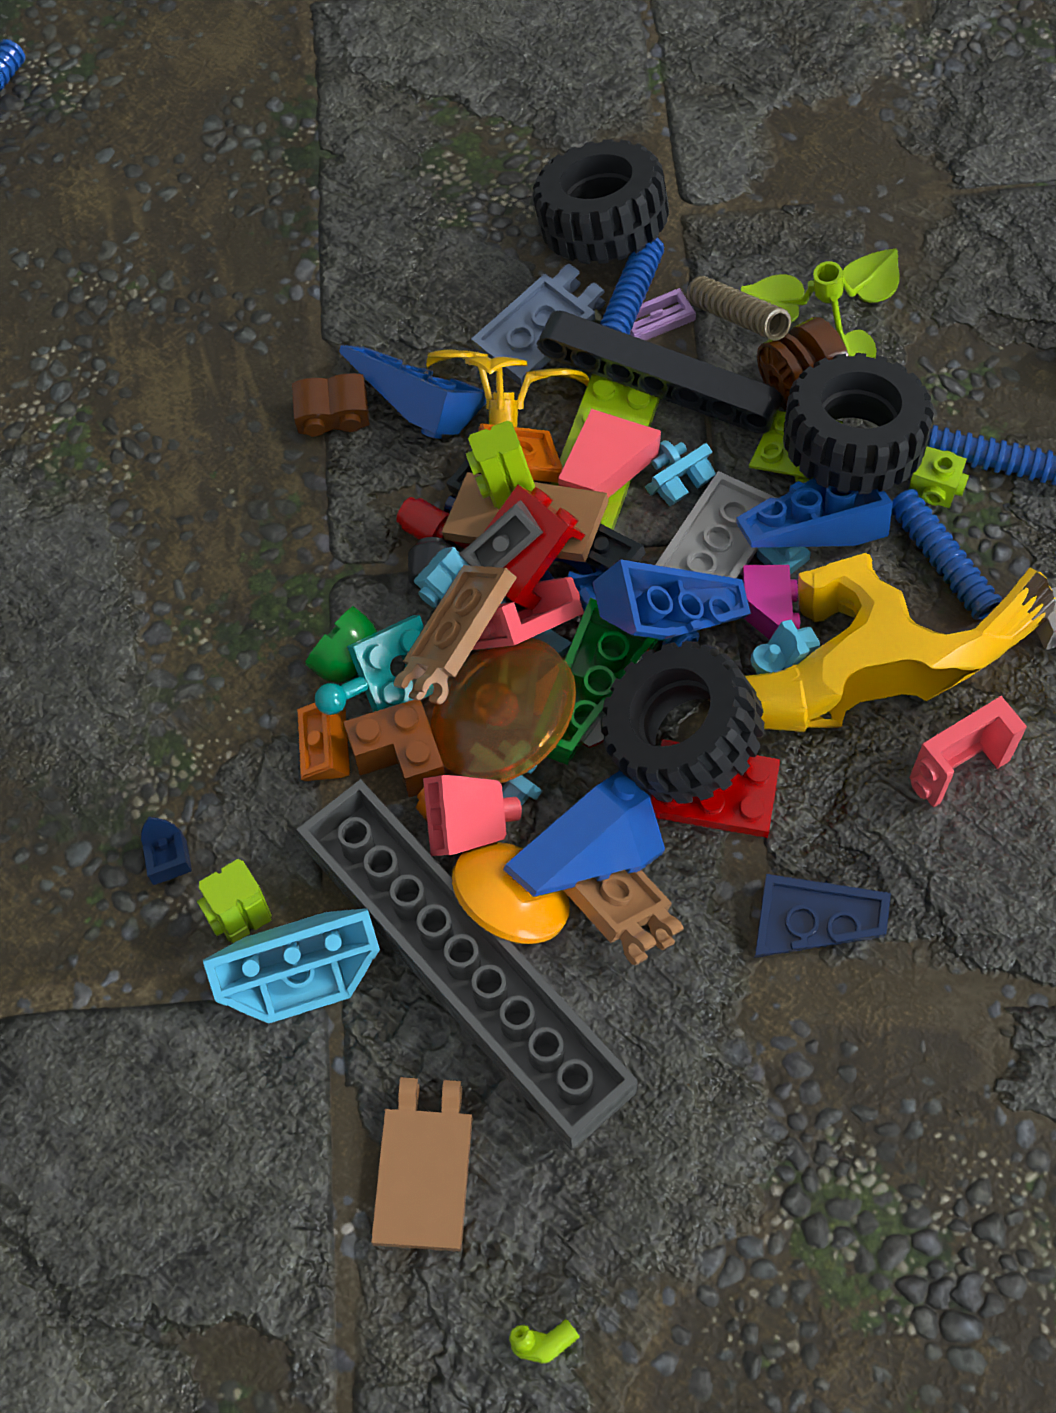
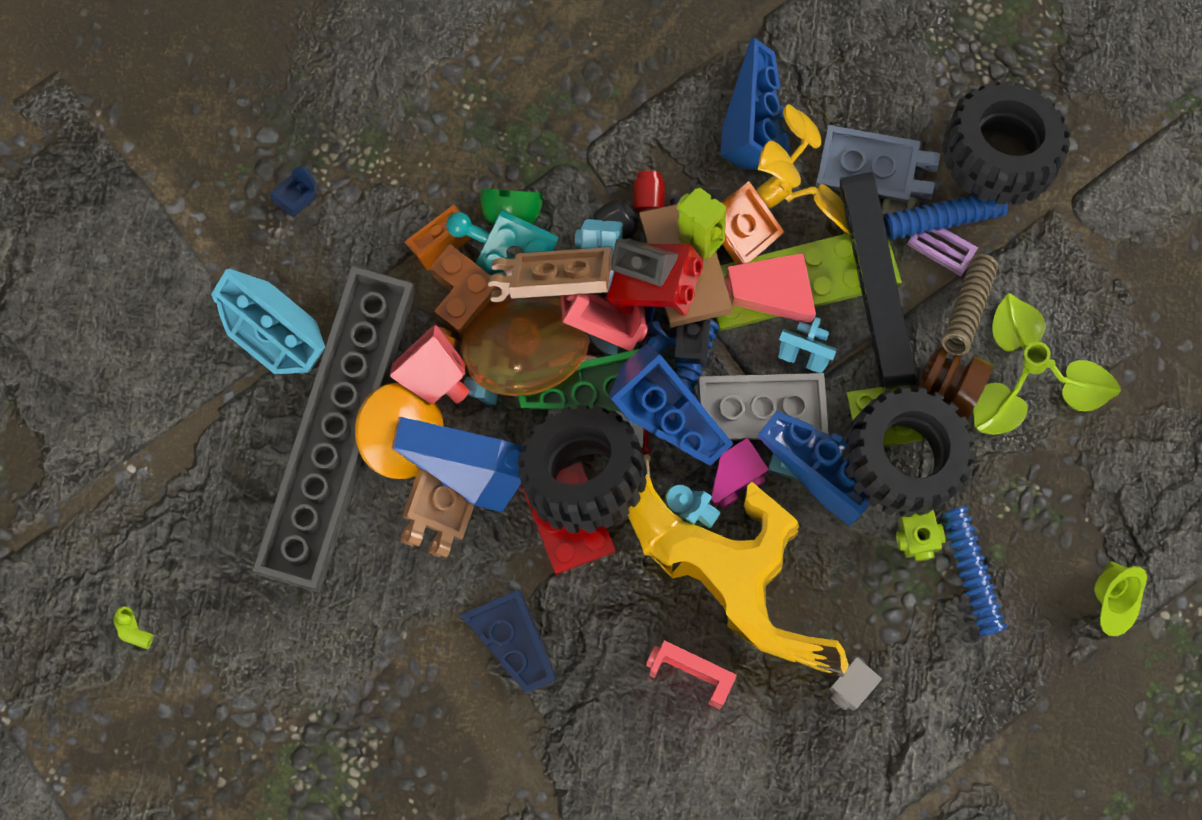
camera: 55 degrees right, 15 degrees up
lime brick [197,859,272,943] -> none
reddish brown brick [292,373,369,436] -> none
medium nougat tile [371,1077,473,1252] -> none
blue piece [891,489,1002,620] -> none

